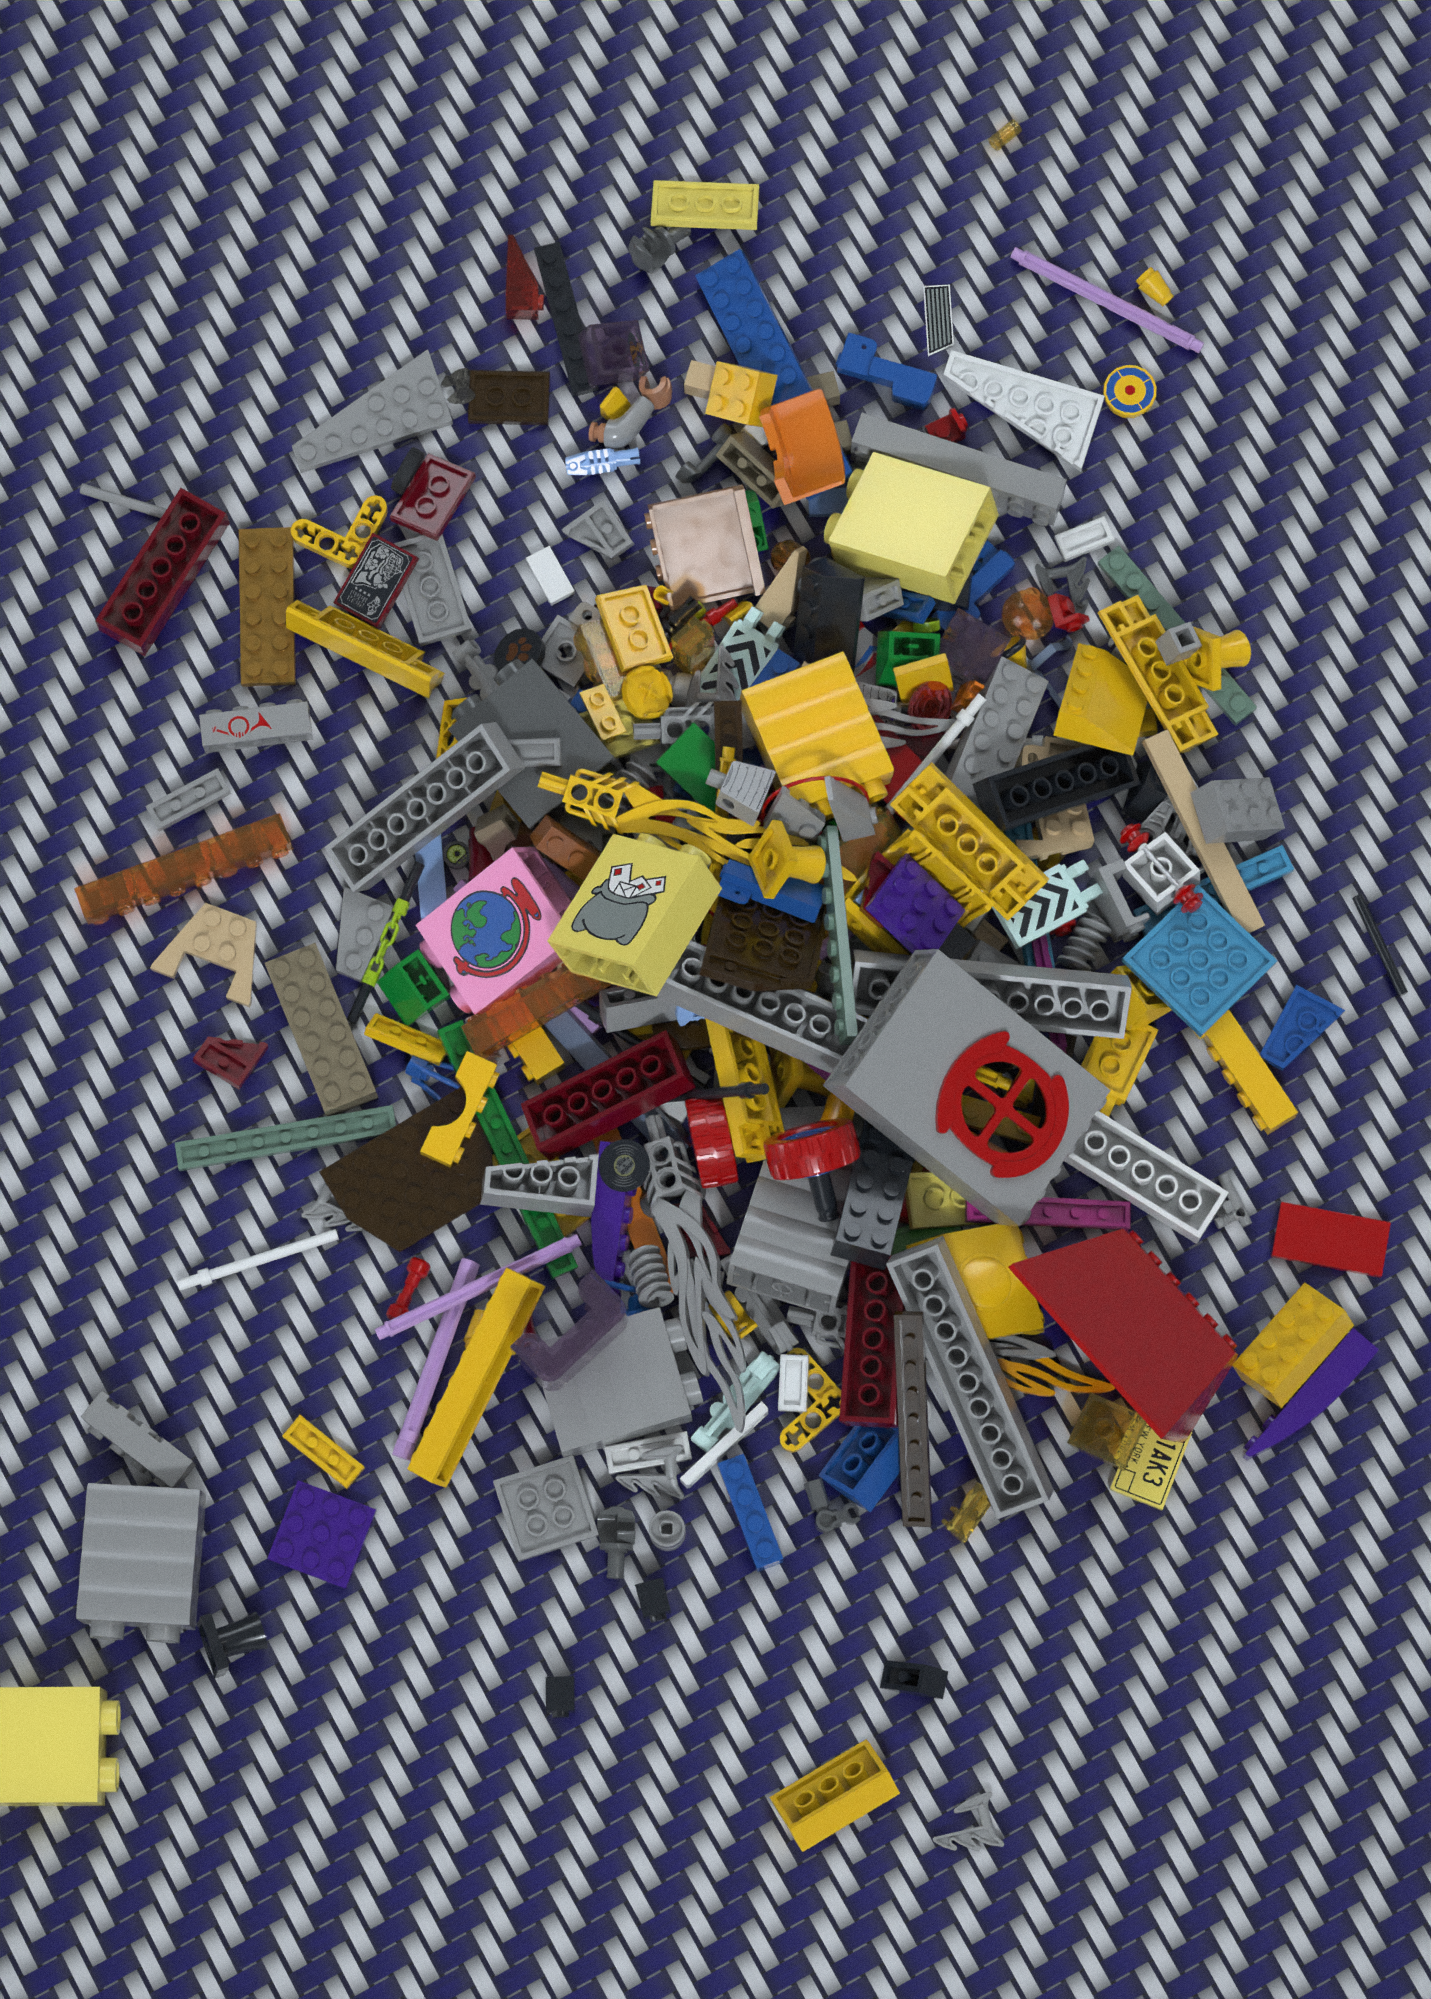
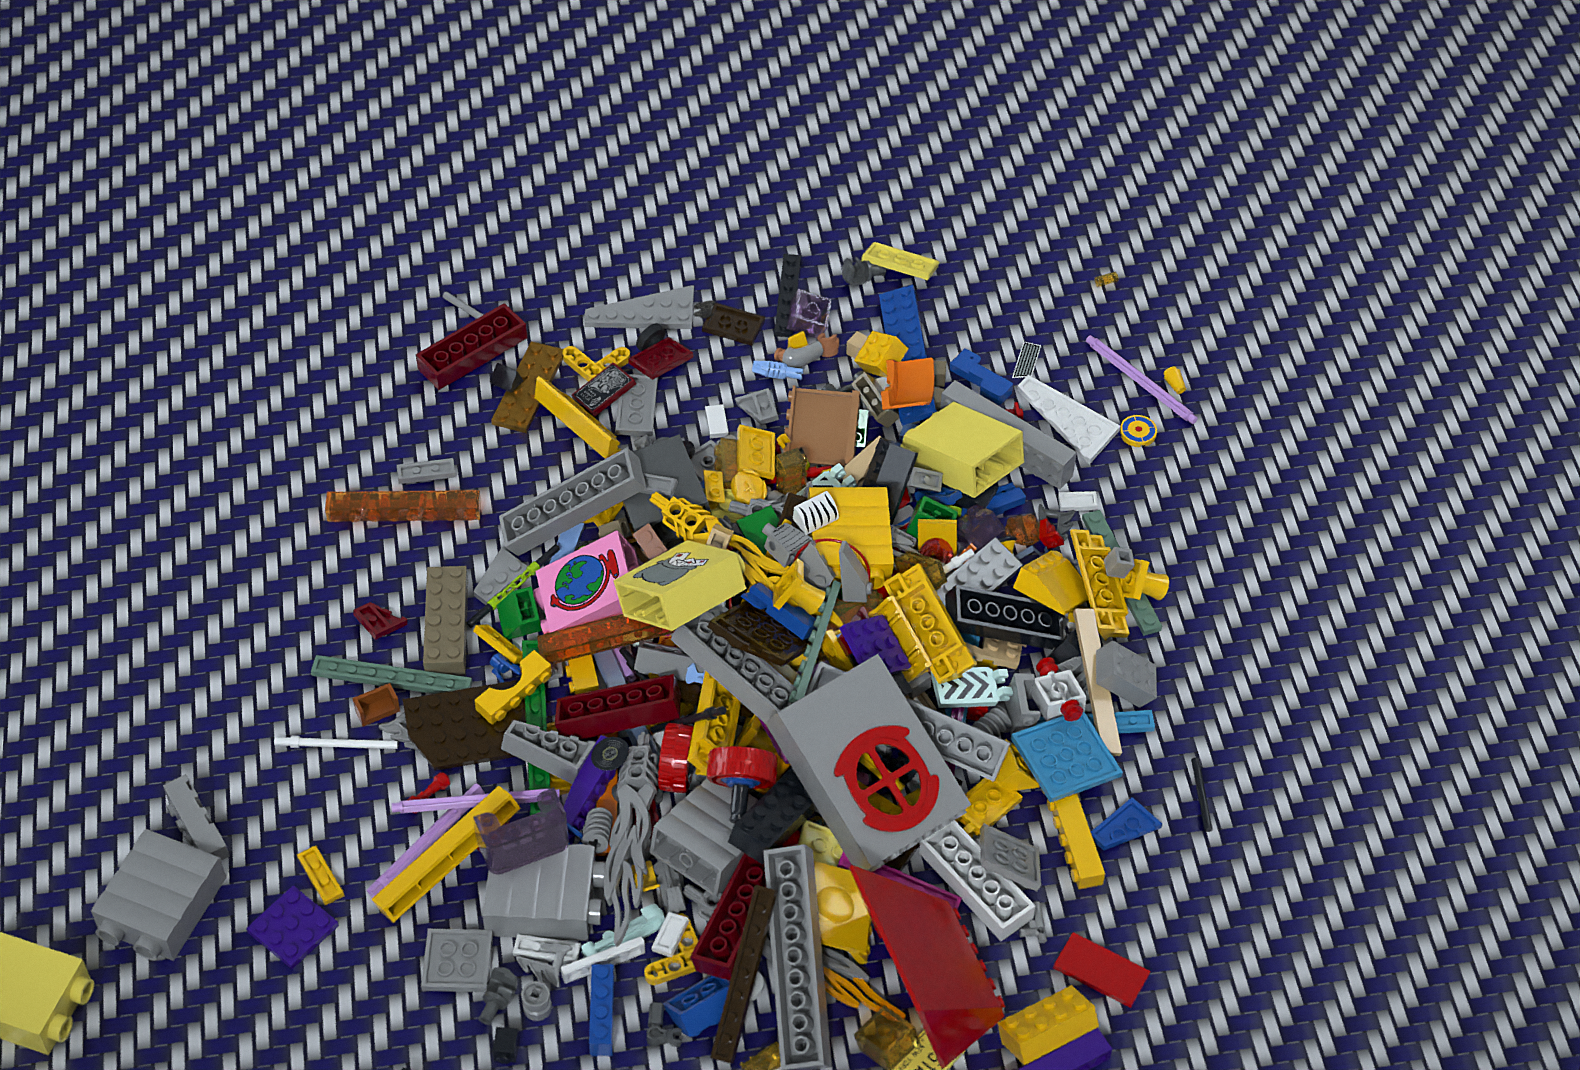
camera: 15 degrees right, 25 degrees down
tan wing [150,903,257,1008] -> none
black plant [197,1611,268,1679] -> none
light grey brick [199,699,313,753] -> none
clear red slope [505,235,544,320] -> none
none -> dark orange panel [352,683,400,726]
none -> black slope [490,363,524,393]
none -> tan brick [706,524,734,550]
none -> white brick [793,491,839,535]
none -> clear yellow brick [894,551,948,590]
none -> light grey plate [980,823,1041,891]

